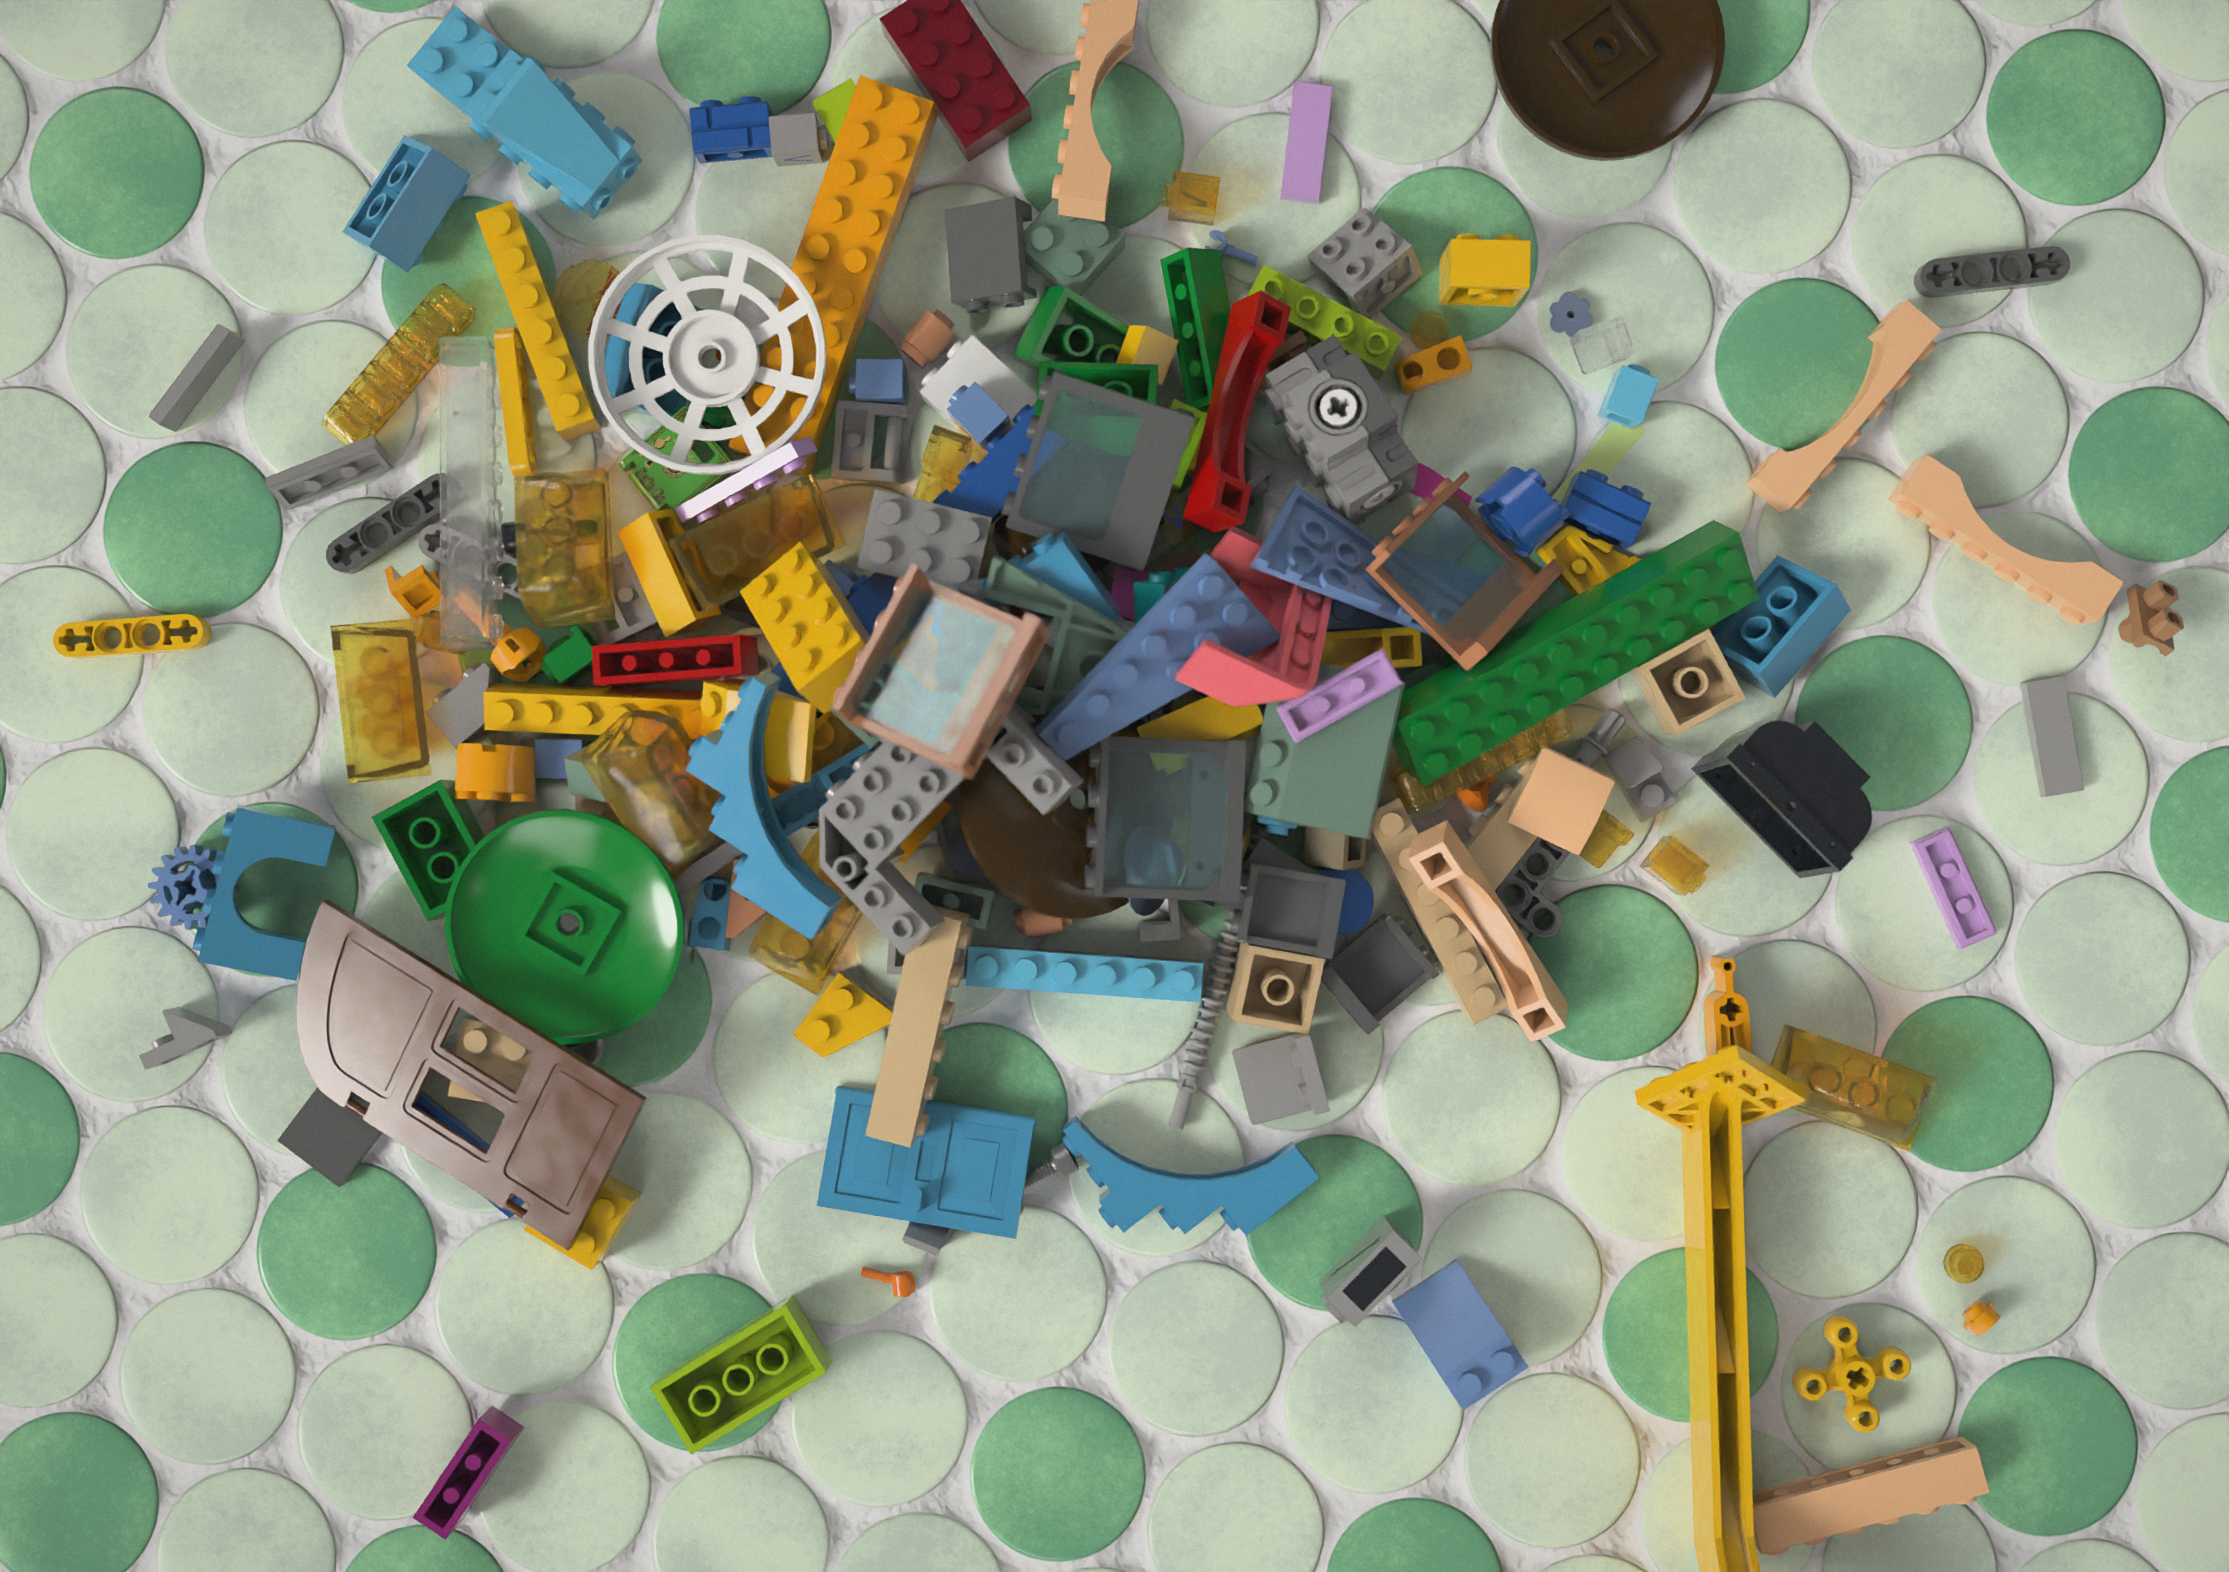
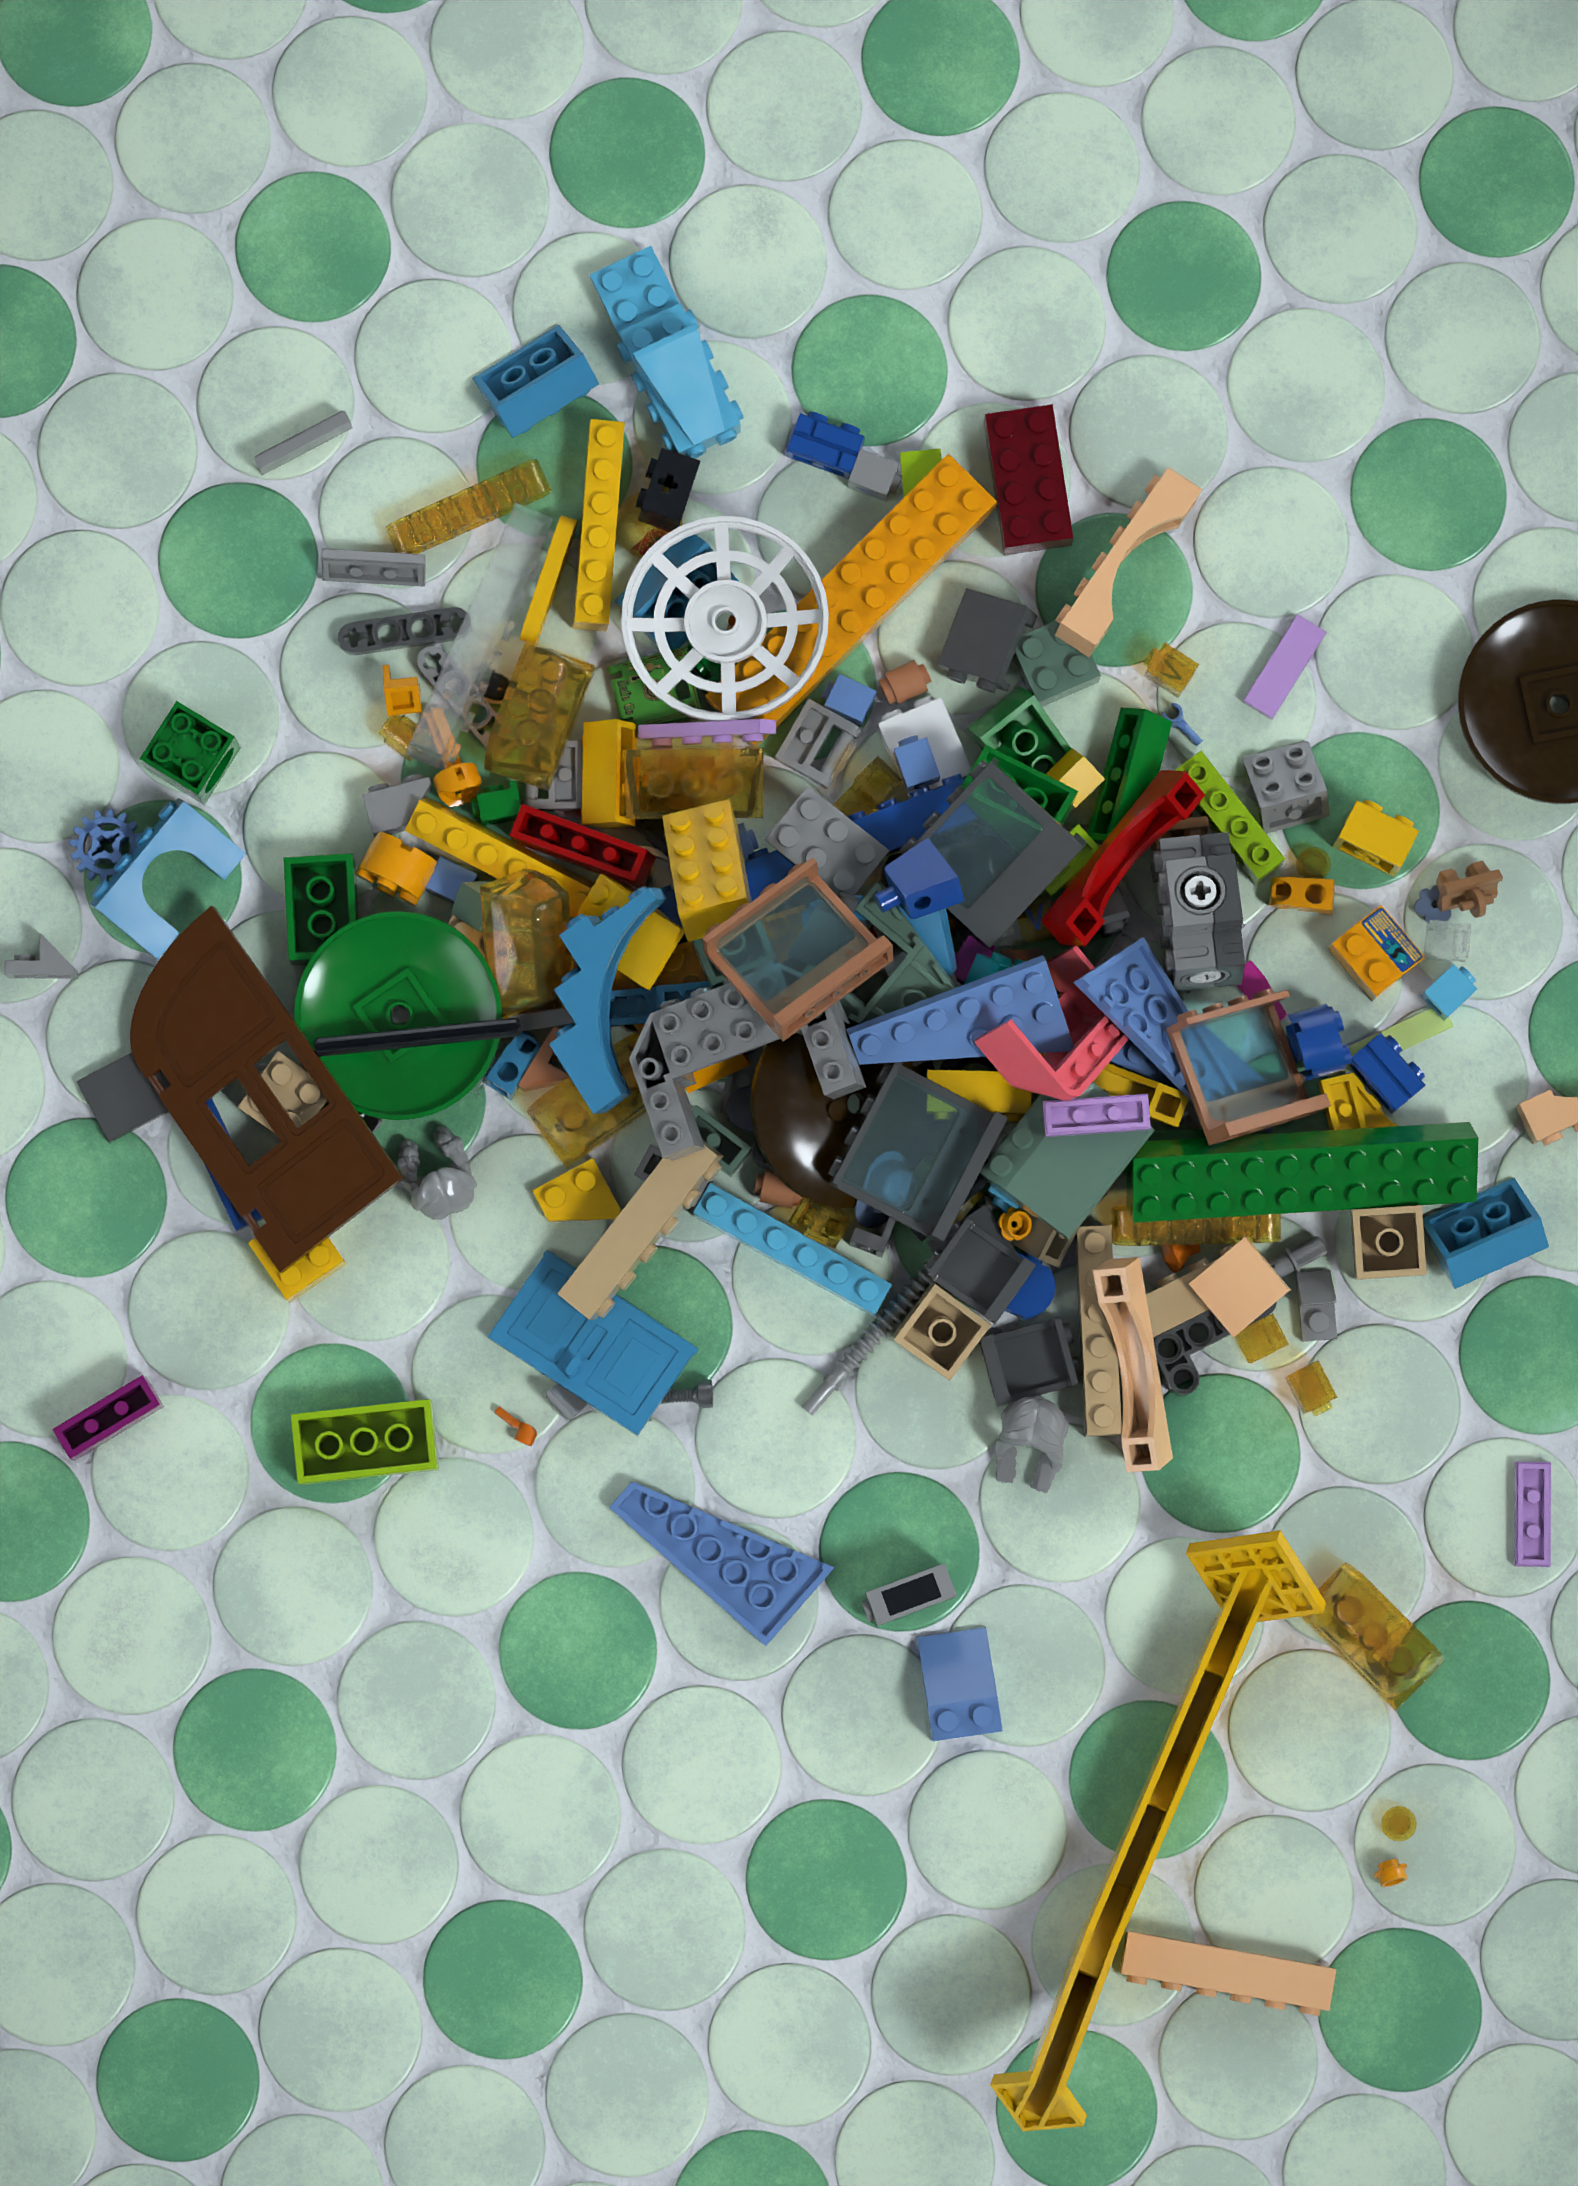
camera: 20 degrees right, 5 degrees down
yellow beam [53,614,211,659] -> none
clear yellow windscreen [330,619,432,784] -> none
dark azure arch [1062,1116,1320,1236] -> none
light grey bracket [1232,1033,1330,1125] -> none
black container [1691,721,1872,878] -> none
light orange piece [1703,956,1752,1057] -> none
yellow gear [1792,1315,1911,1433] -> none
none -> green brick [140,701,241,805]
none -> black axle [314,1017,521,1057]
none -> light grey hair [397,1126,477,1220]
none -> medium blue wing [609,1481,835,1646]
none -> black brick [635,448,701,532]
none -> clear yellow brick [788,1197,852,1248]
none -> blue torso [874,838,965,919]
none -> light grey hair [995,1397,1069,1493]
none -> light orange plate [998,1207,1032,1241]
none -> light orange slope [1328,905,1426,1001]
none -> medium nougat hips [1436,861,1503,918]

